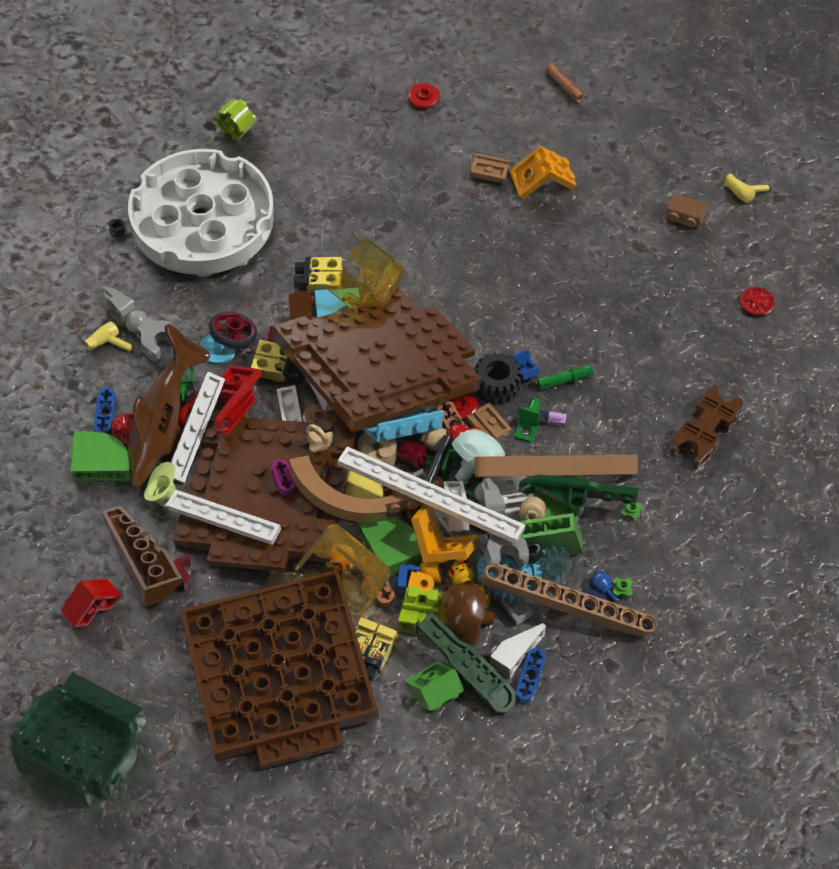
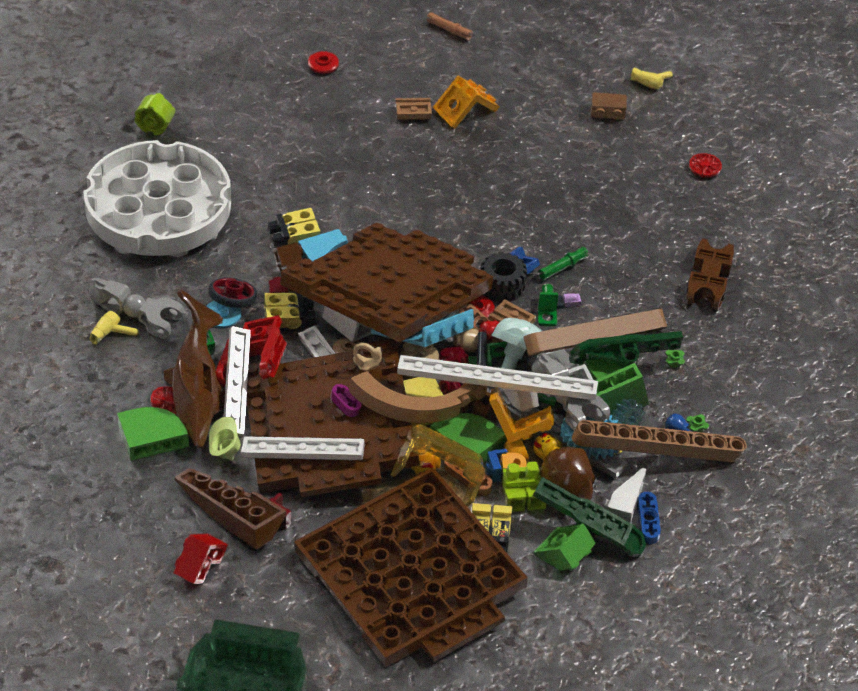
camera: 20 degrees left, 10 degrees down
blue beam [94,387,116,435] -> none
black bush [108,219,125,237] -> none
clear yellow windscreen [326,235,405,309] -> none
tan head [519,497,546,521] -> none
black plate [527,542,546,564] -> none

